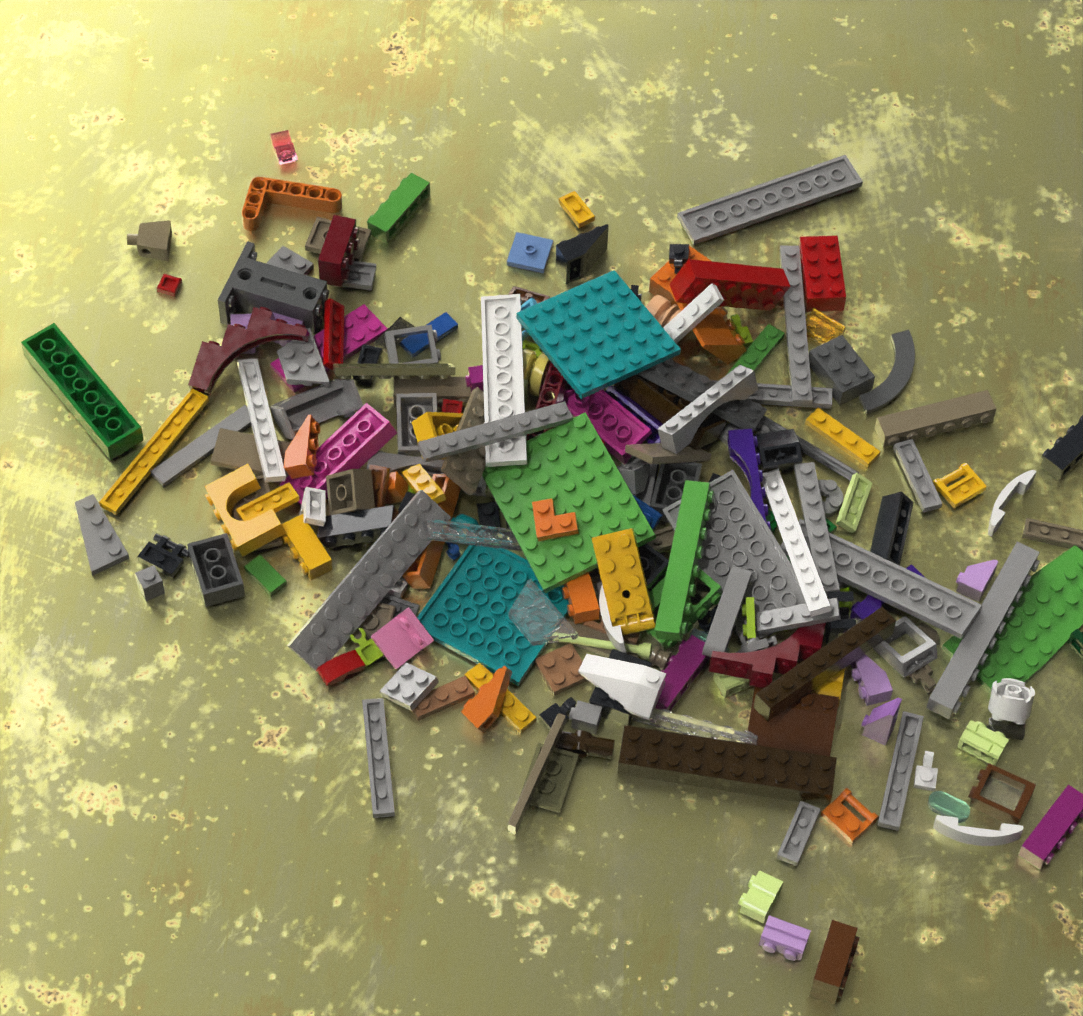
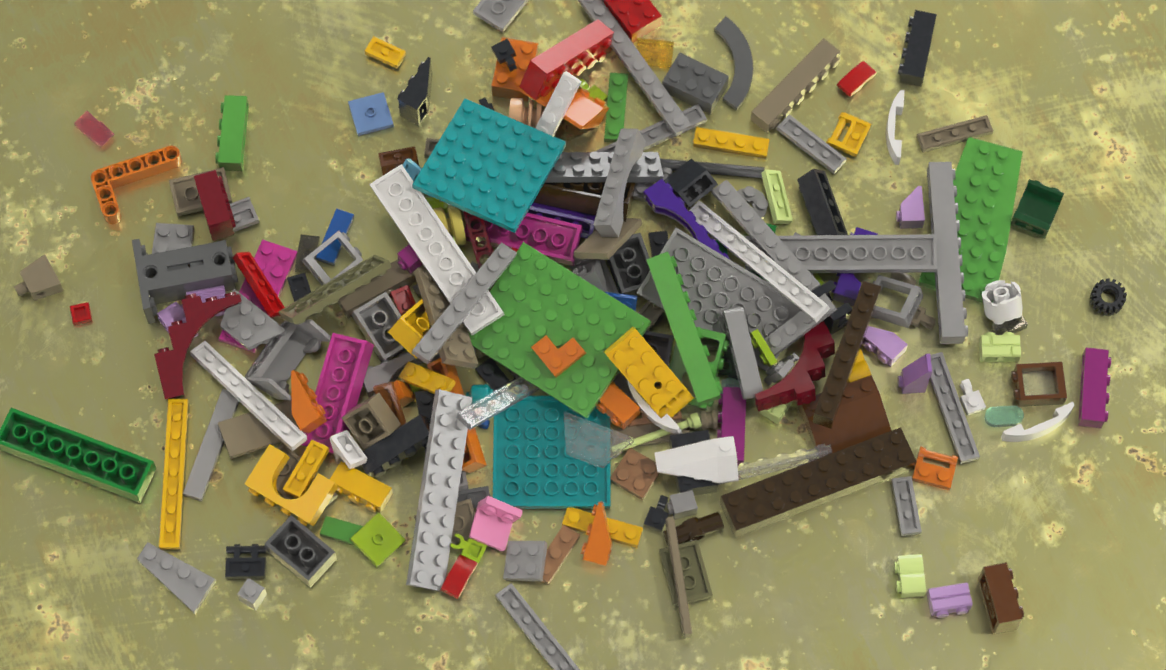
camera: 30 degrees left, 10 degrees up
none -> lime plate [350,512,406,568]
none -> red slope [836,61,877,97]

